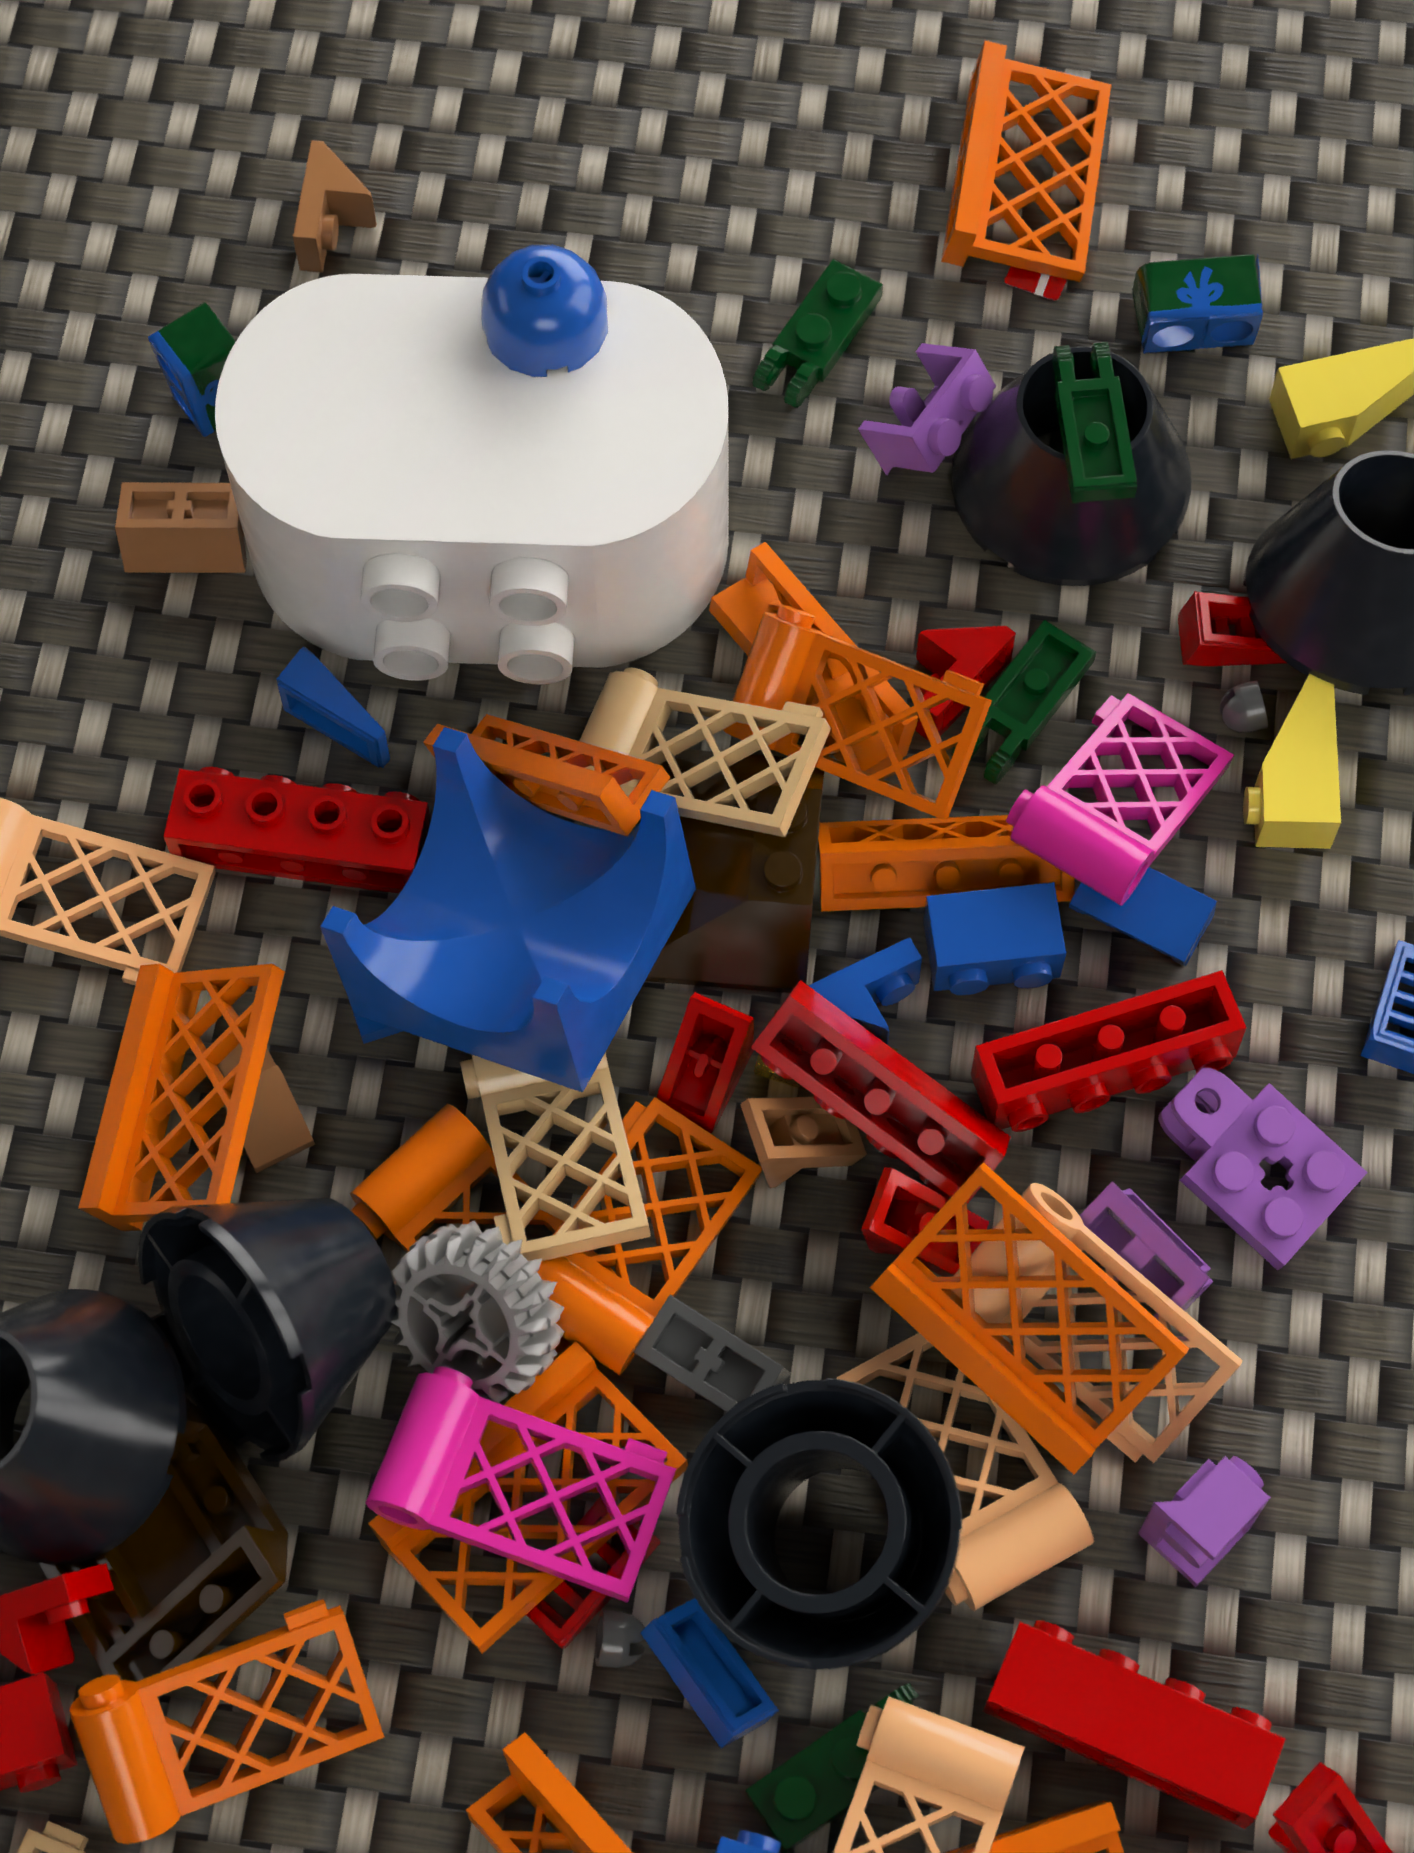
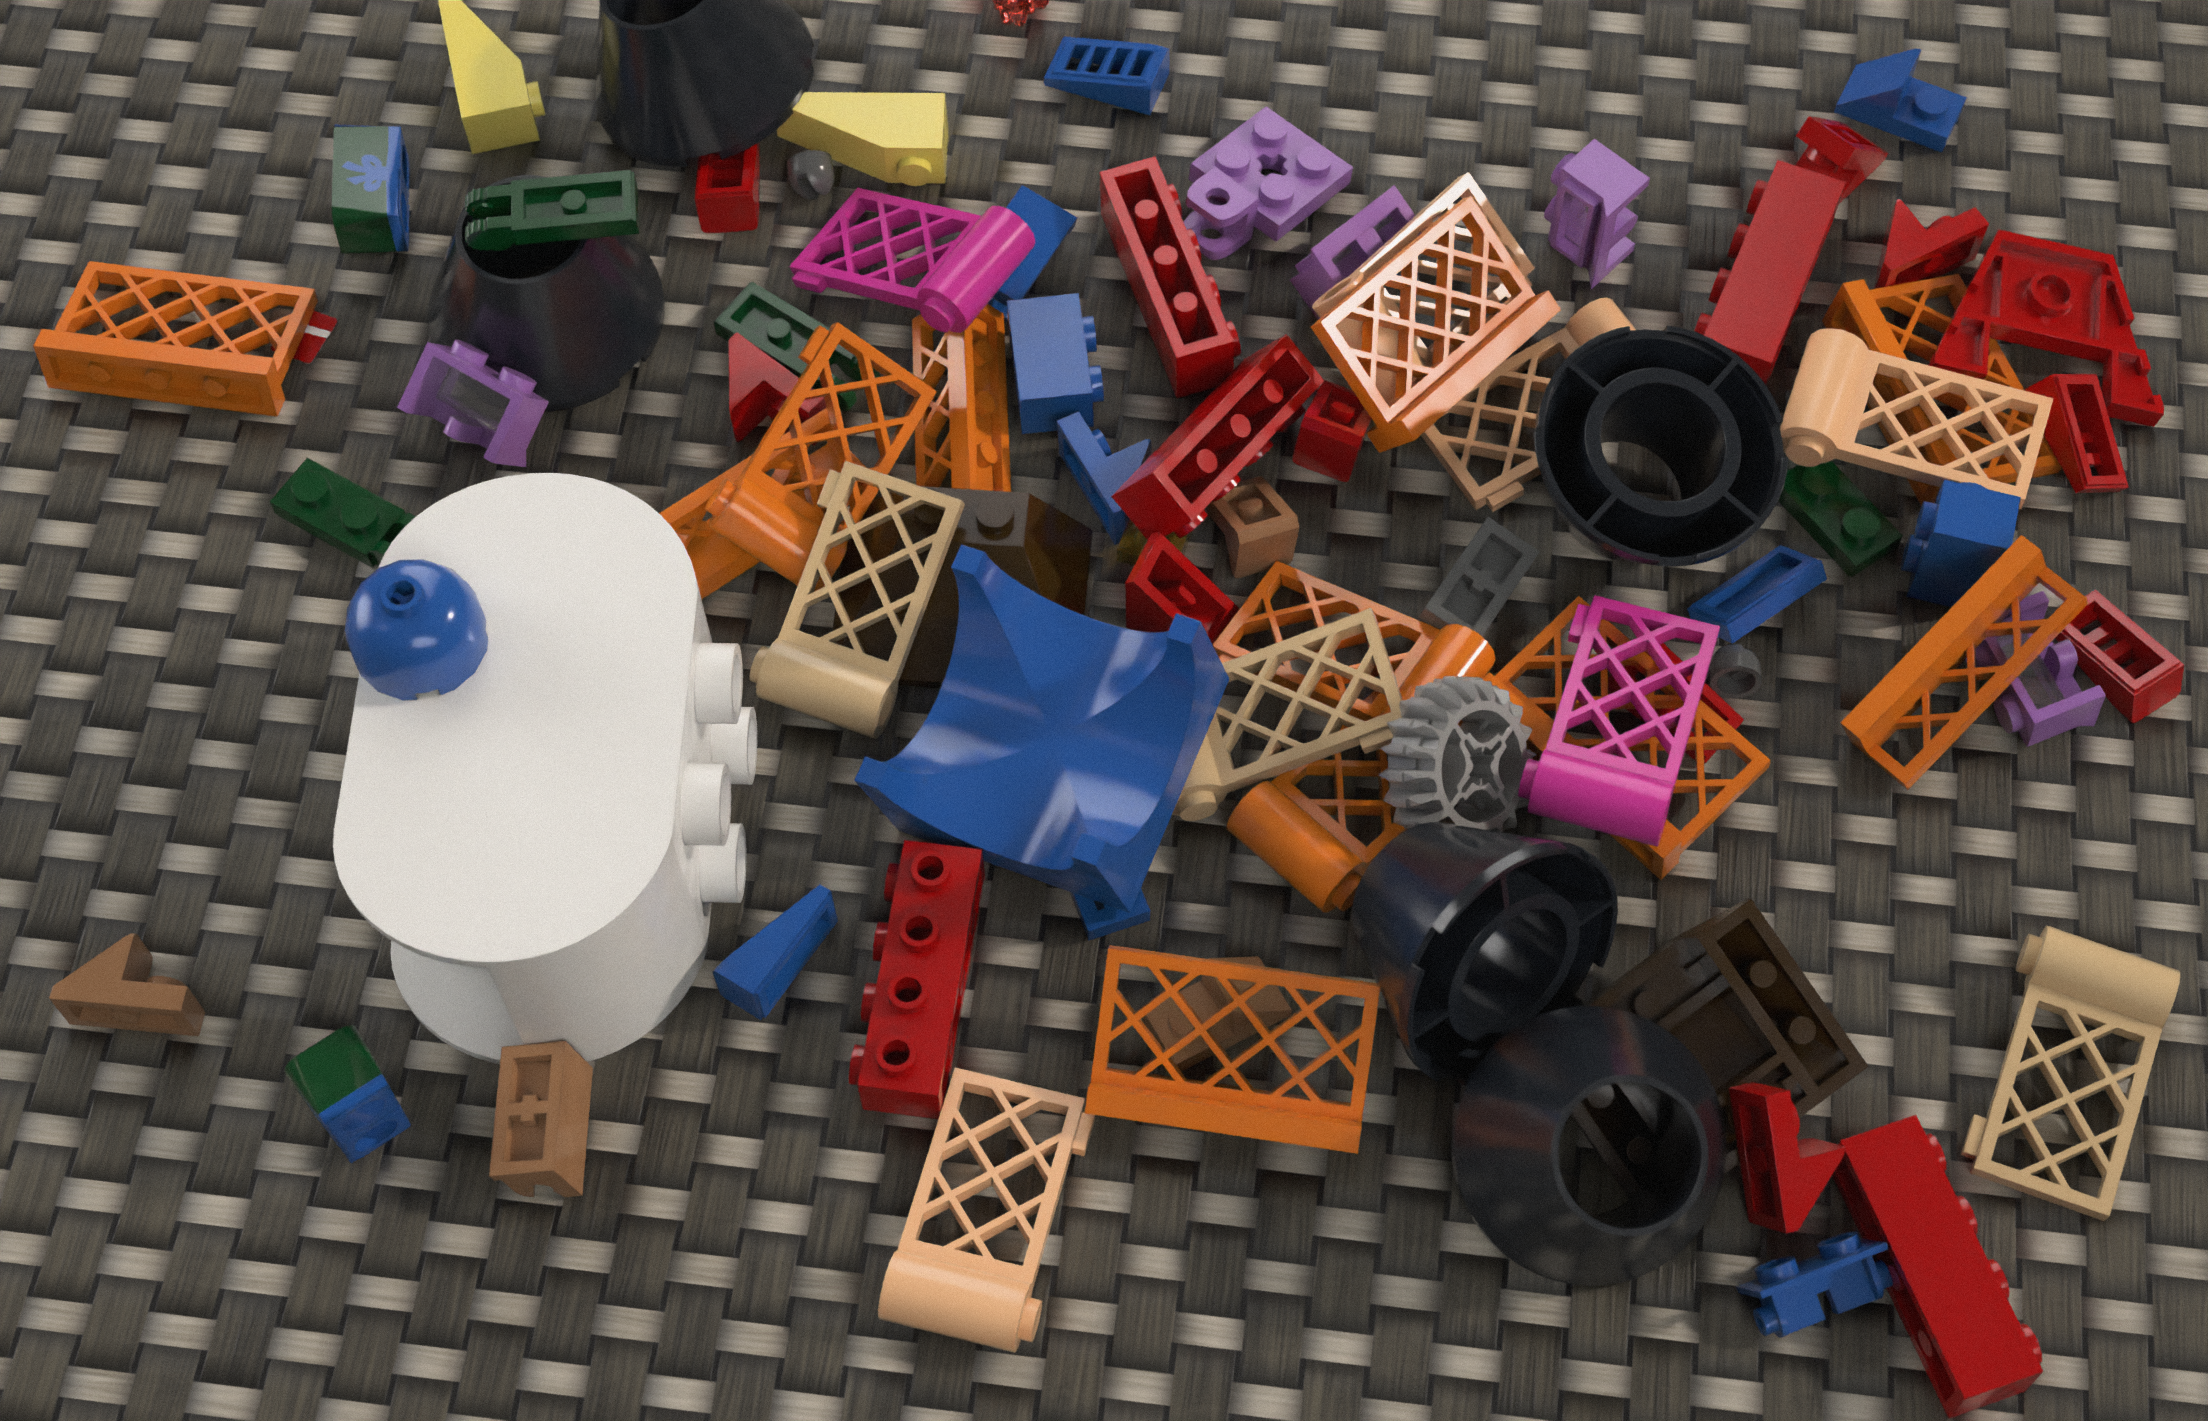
camera: 90 degrees left, 5 degrees down
orange piece [69,1599,385,1844] -> none
orange fence [423,714,671,837] -> none

